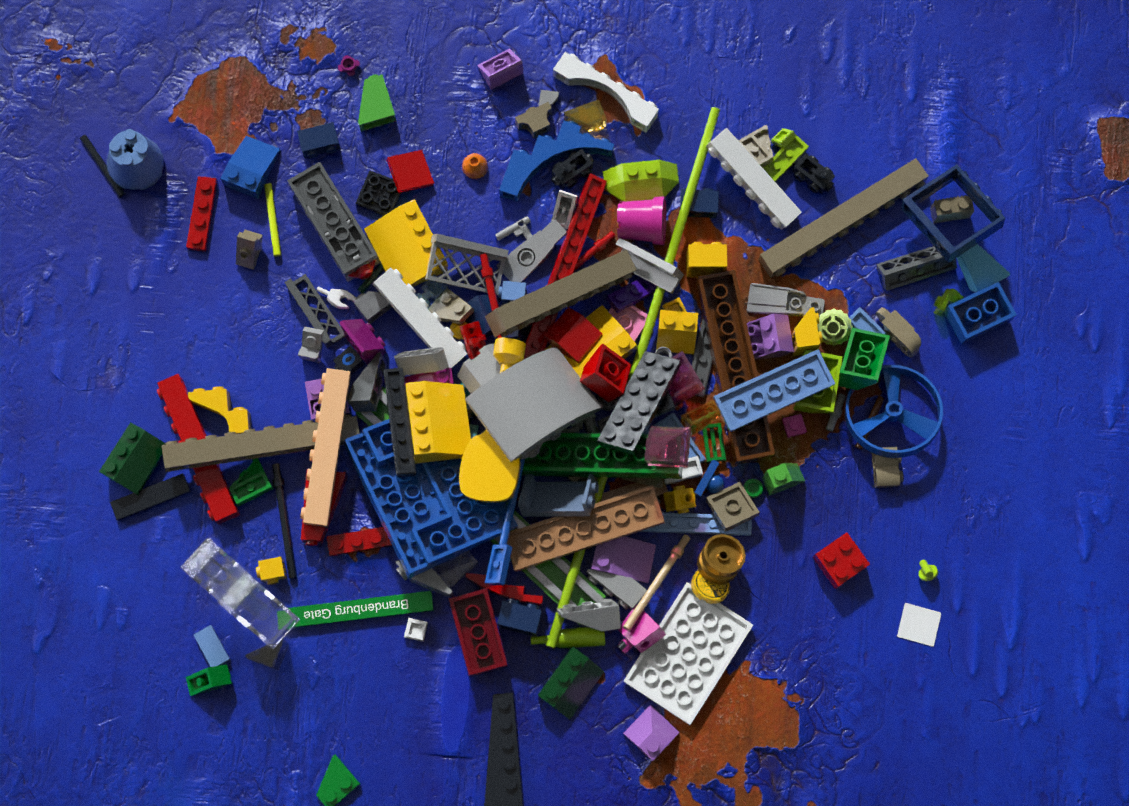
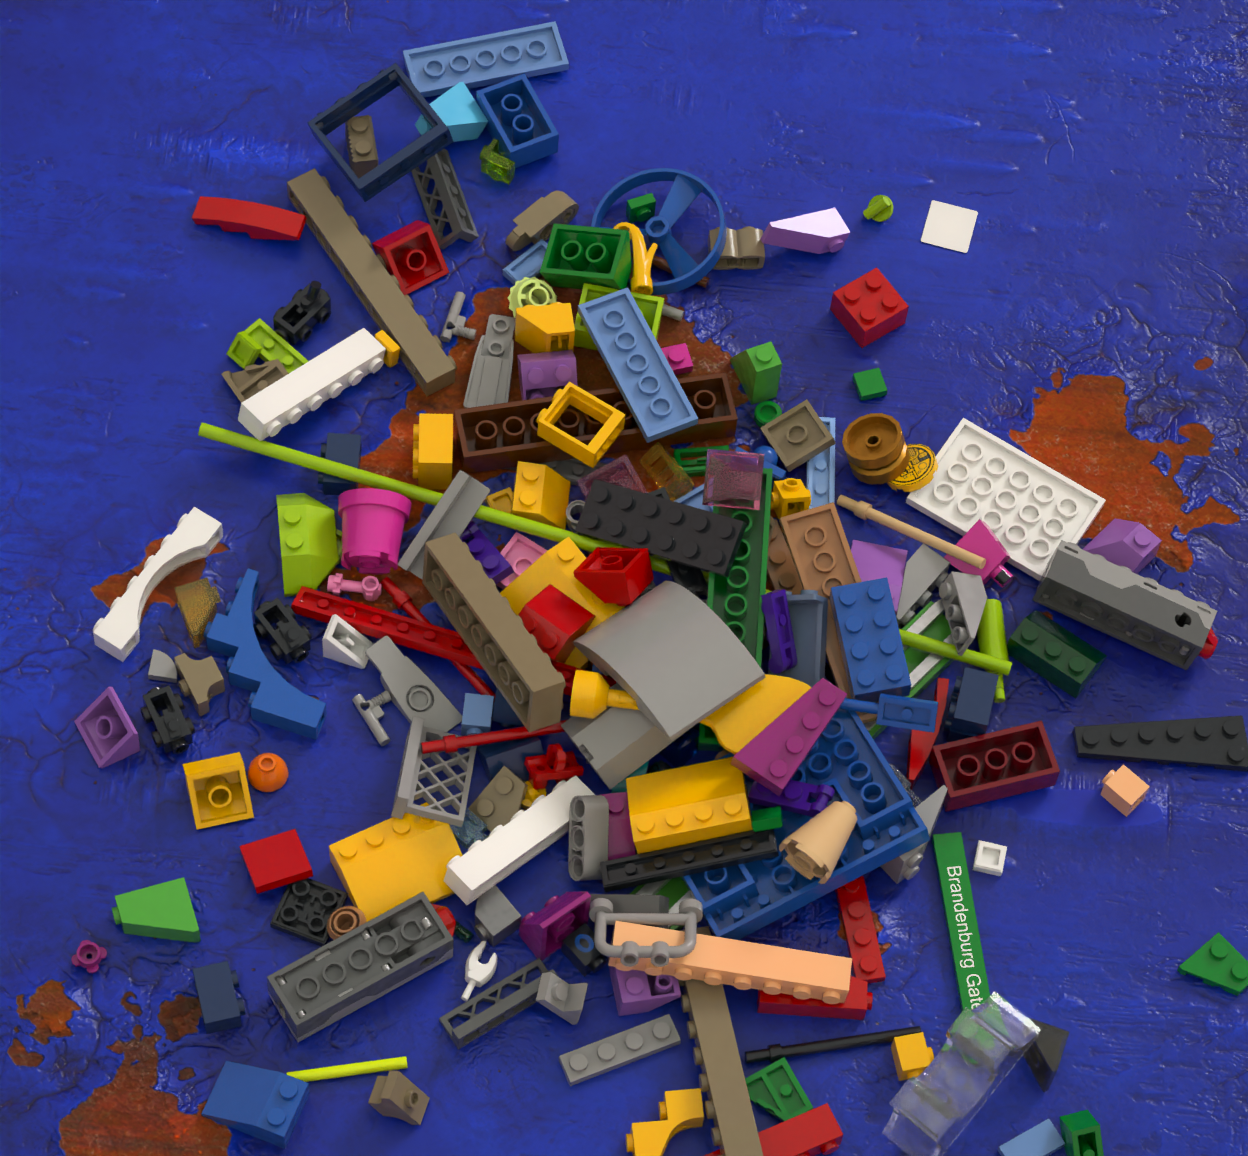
camera: 95 degrees left, 15 degrees down
none -> black brick [140,685,195,754]
none -> yellow slope [182,752,254,830]
none -> red slope [192,196,307,240]
none -> bright pink bar [327,573,382,601]
none -> medium nougat cone [327,906,367,940]
none -> red slope [371,220,449,295]
none -> yellow tile [374,330,400,368]
none -> medium blue plate [403,21,569,98]
none -> light grey hose [440,291,477,342]
none -> yellow window [536,382,625,468]
none -> light grey plate [559,1014,681,1086]
none -> light grey bar [589,898,703,967]
none -> yellow plant [613,222,658,295]
none -> green plate [626,193,656,223]
none -> magenta wedge [730,678,847,796]
none -> dark purple plate [748,780,835,817]
none -> green tile [751,806,783,832]
none -> medium lavender slope [760,208,850,254]
none -> dark purple plate [761,589,797,674]
none -> tan cone [779,801,858,884]
none -> blue brick [829,577,911,702]
none -> green tile [852,368,888,401]
none -> dark grey piece [1032,540,1218,670]
none -> light nougat brick [1100,764,1150,817]

